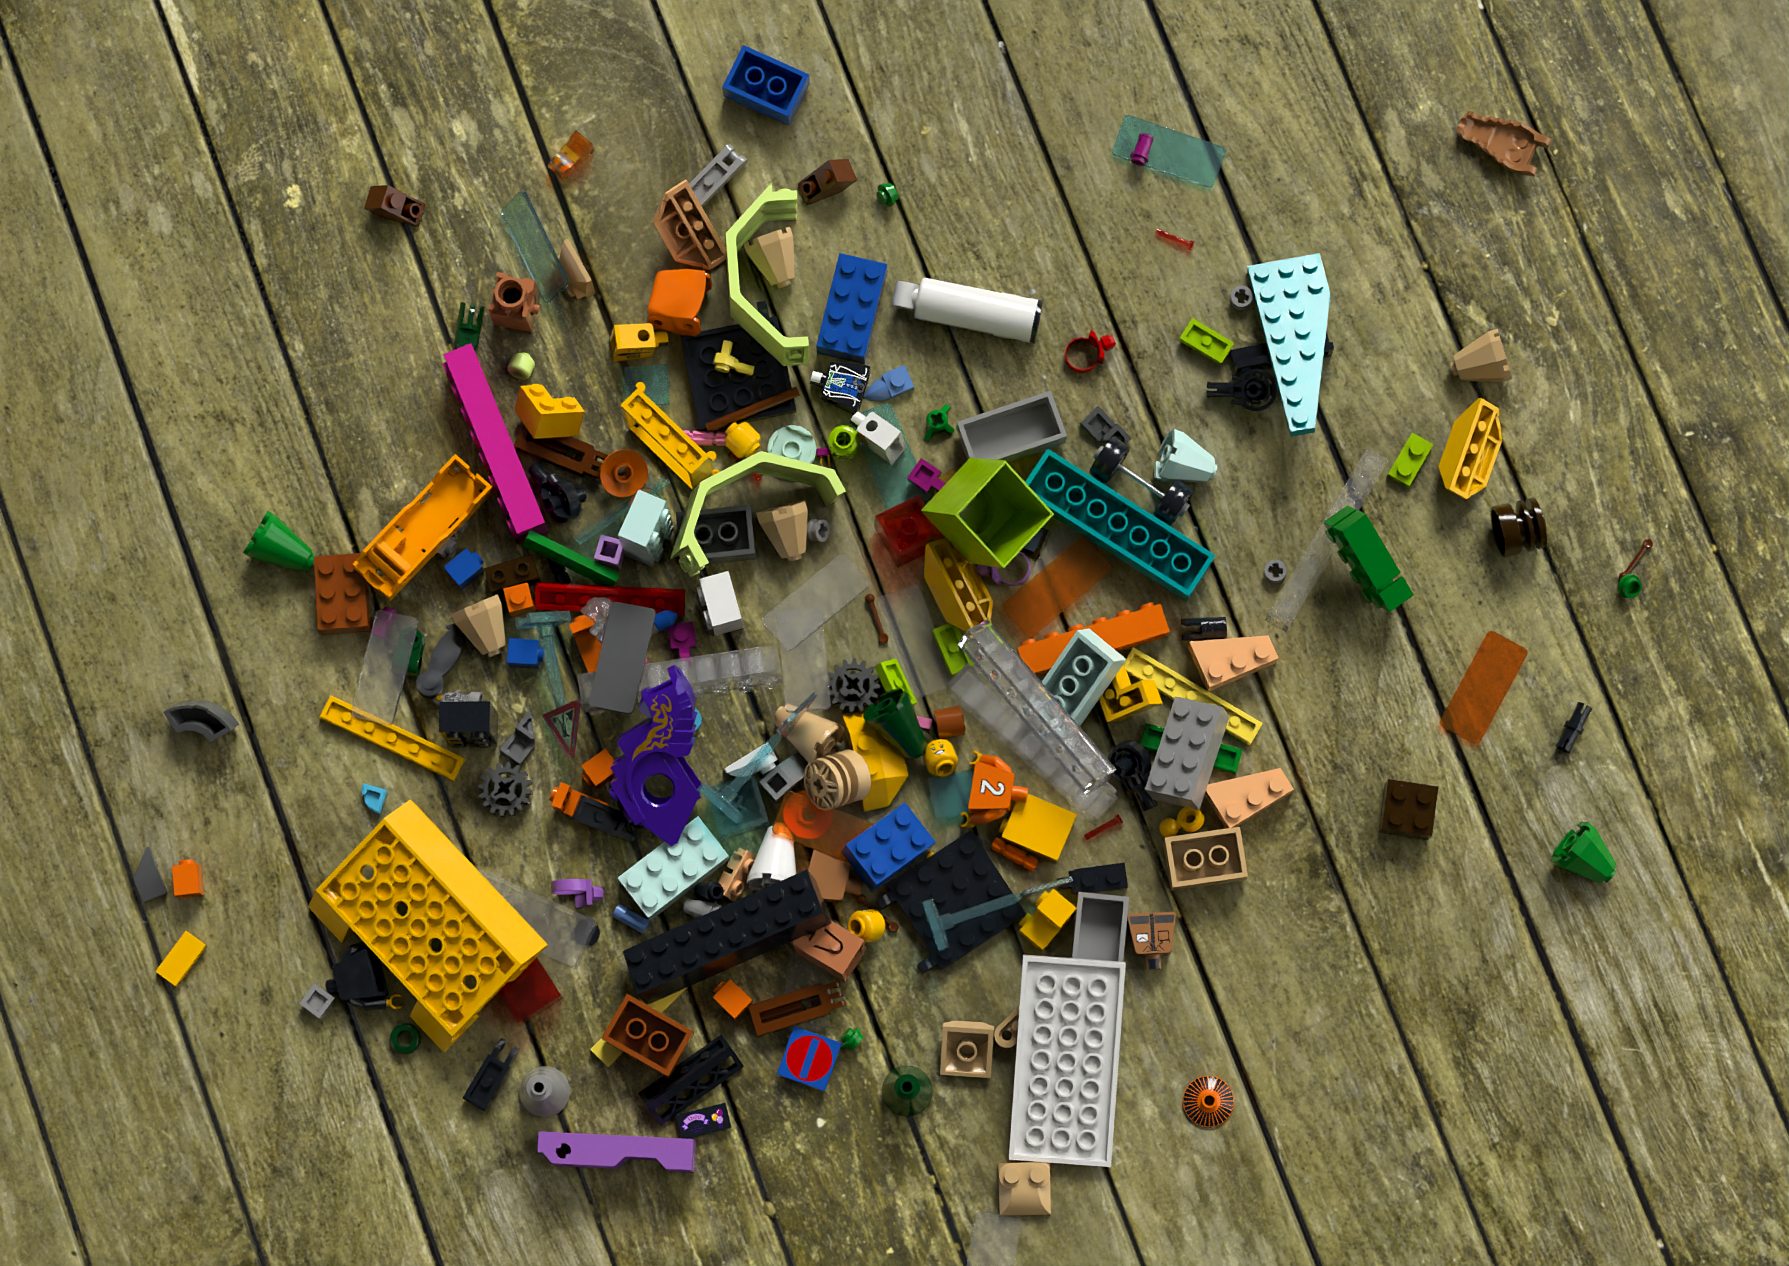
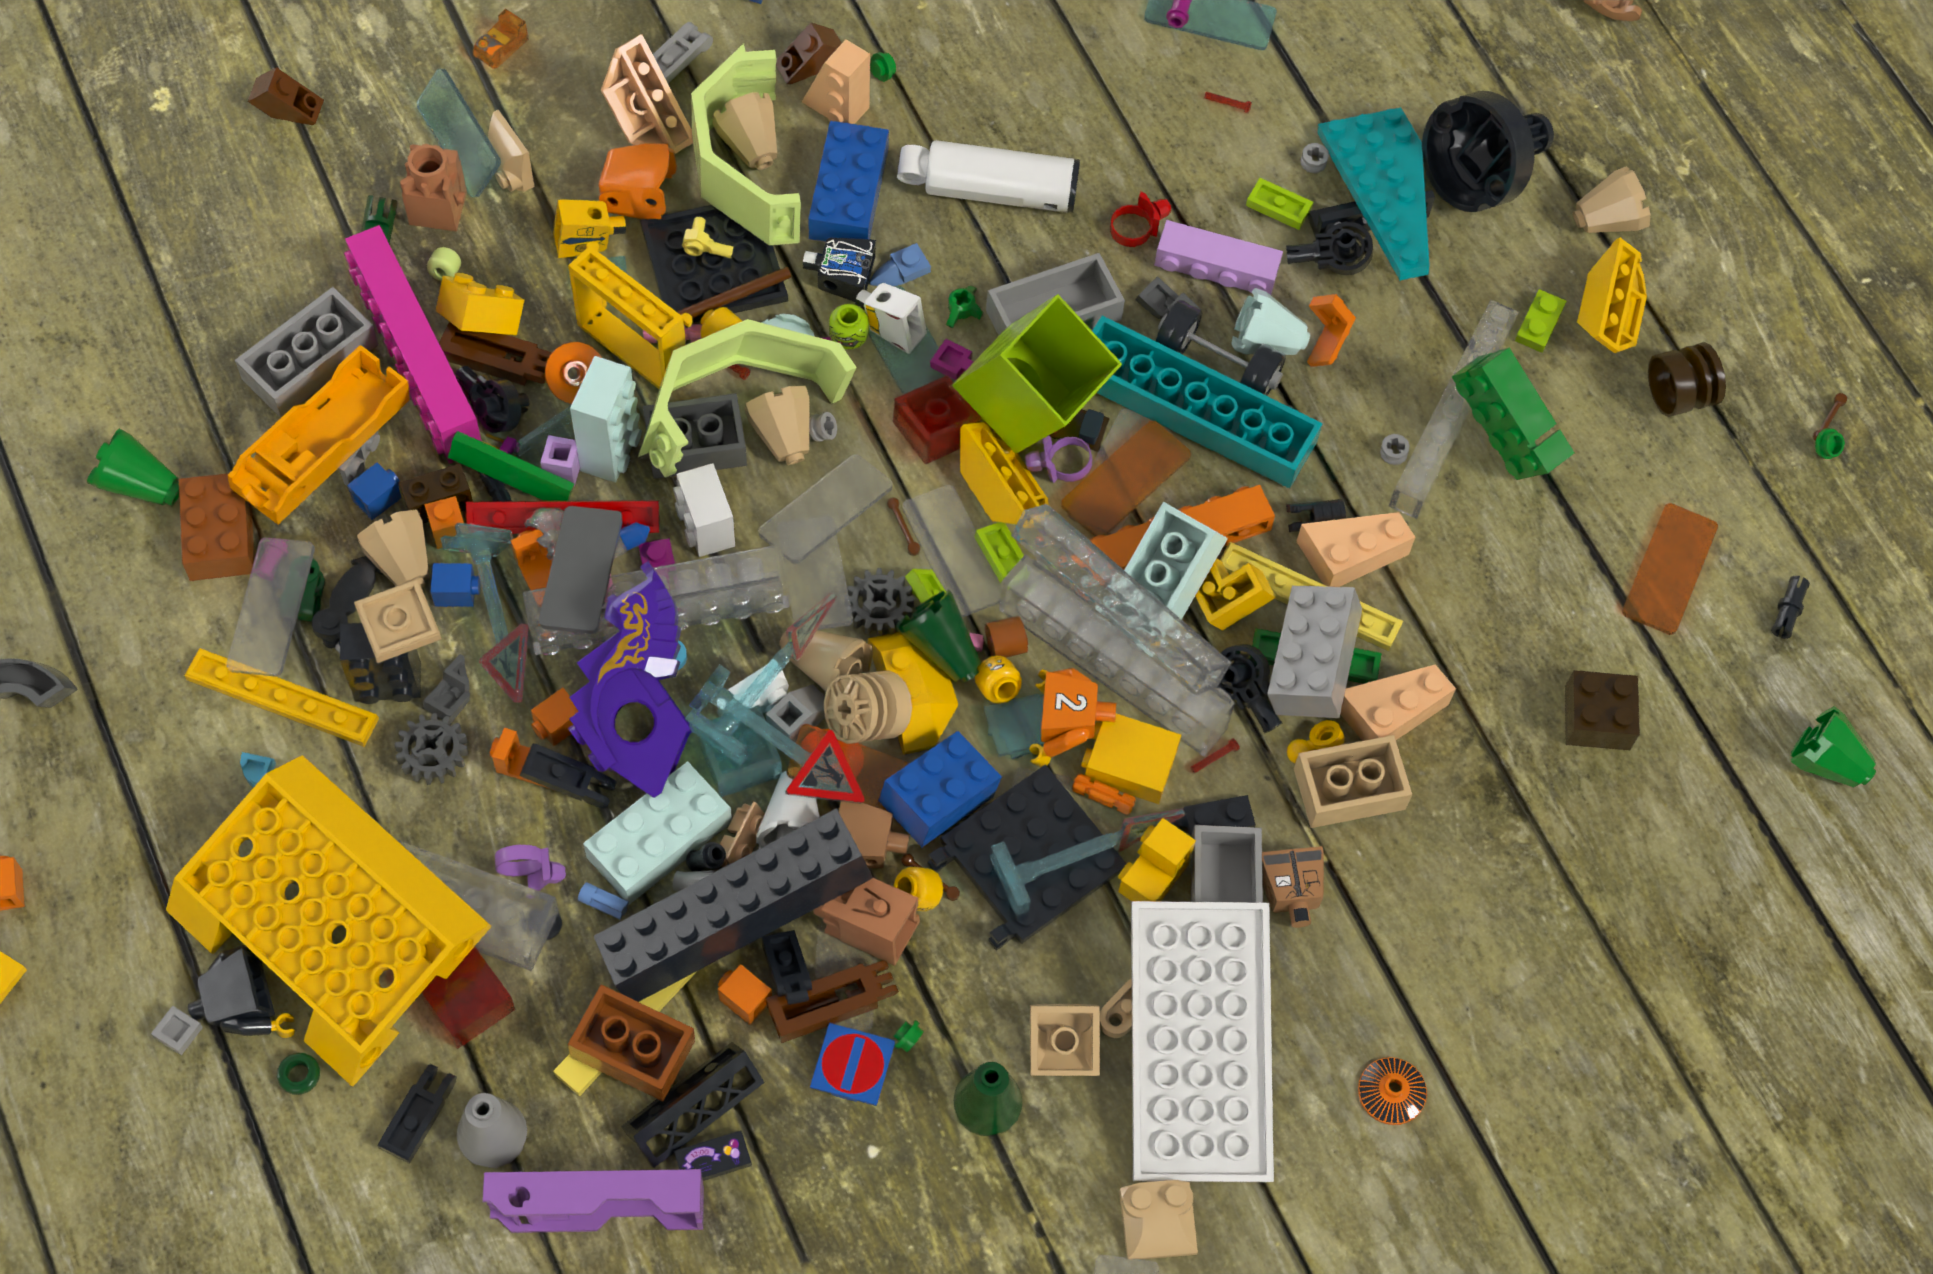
camera: 10 degrees left, 15 degrees down
none -> light grey brick [235,287,379,418]
none -> tan plate [354,579,442,663]
none -> magenta piece [482,433,518,455]
none -> clear light blue piece [689,664,865,804]
none -> black hinge [762,930,812,1005]
none -> light nougat wedge [802,39,870,124]
none -> lavender brick [1154,220,1283,295]
none -> orange bracket [1307,294,1356,367]
none -> black piece [1422,91,1554,212]

